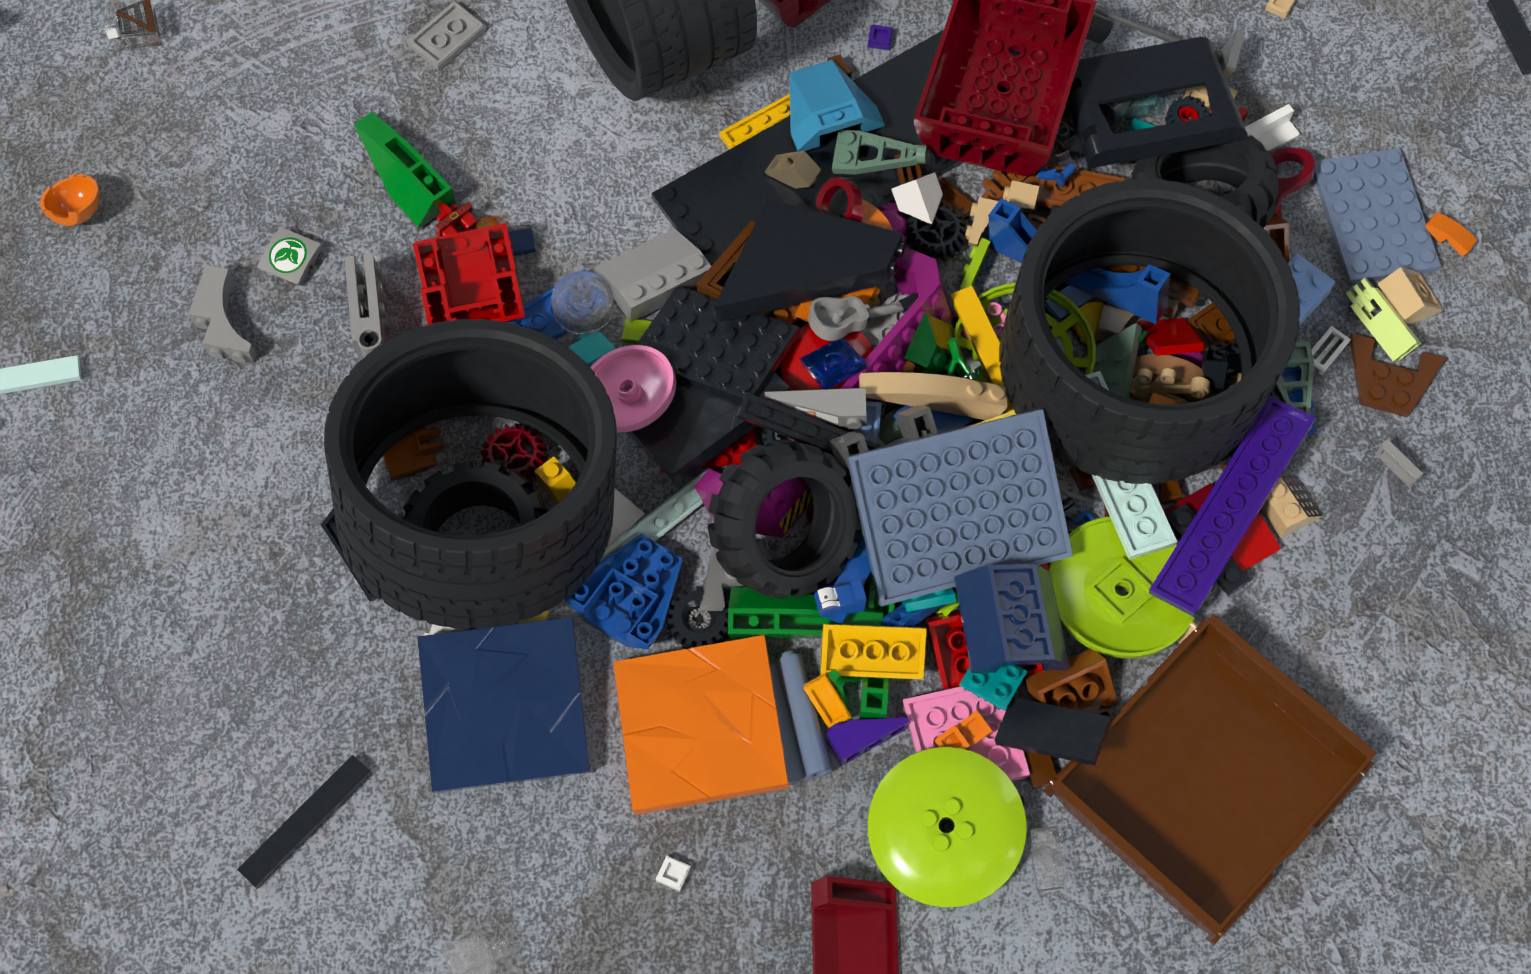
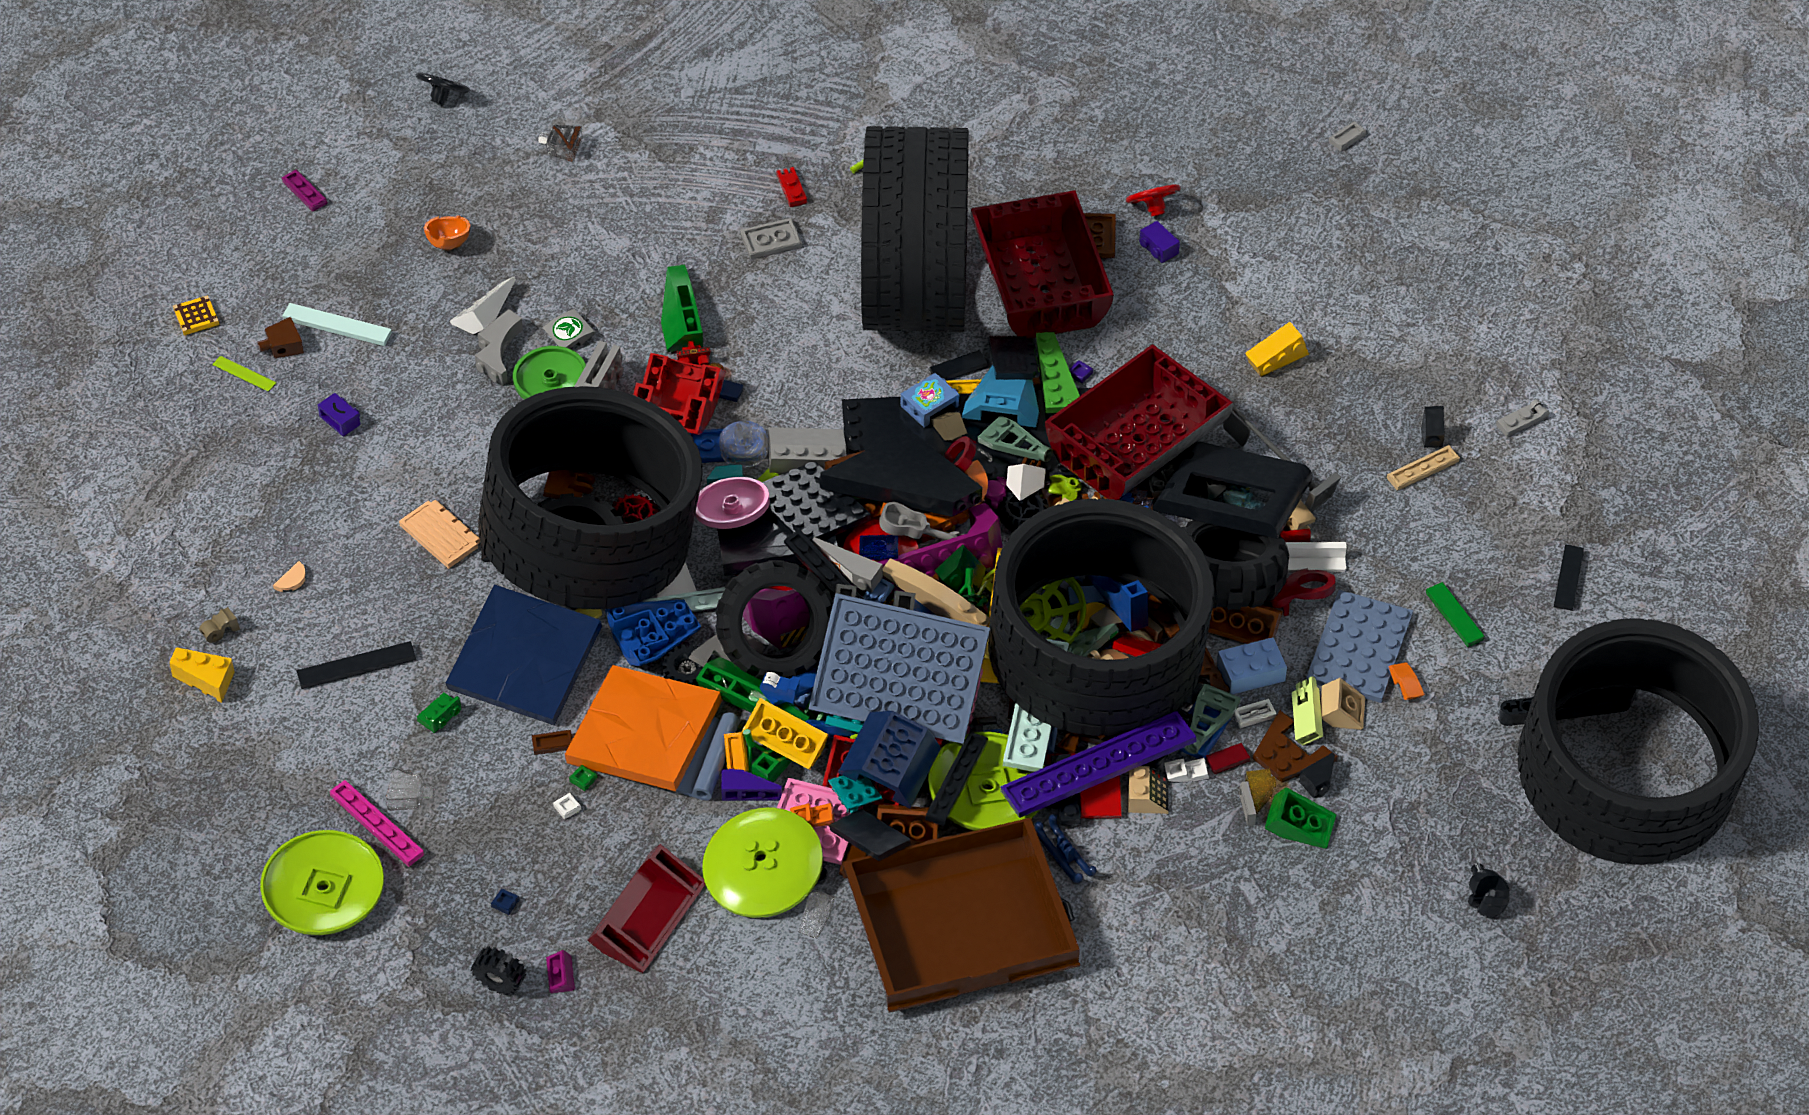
camera: 30 degrees right, 15 degrees down
none -> yellow wedge [169,647,235,703]
none -> dark tan leg [199,607,240,643]
none -> light nougat tile [273,561,306,592]
none -> dark purple brick [317,393,361,437]
none -> light nougat hinge [399,500,481,569]
none -> green bracket [417,692,462,733]
none -> white wedge [450,277,516,334]
none -> bright green dish [513,346,586,399]
none -> reddish brown tile [531,730,572,755]
none -> green tile [569,765,598,791]
none -> medium blue panel [900,373,959,427]
none -> black tile [925,732,988,826]
none -> black tile [929,350,988,381]
none -> black hinge [989,336,1040,380]
none -> dark blue piece [1035,814,1097,884]
none -> bright green wing [1036,332,1080,413]
none -> lime plate [1047,475,1082,501]
none -> white slope [1164,758,1209,782]
none -> dark red tile [1205,743,1250,774]
none -> clear yellow slope [1245,769,1276,815]
none -> green slope [1264,787,1336,849]
none -> black slope [1299,753,1335,798]
none -> green tile [1426,582,1485,647]

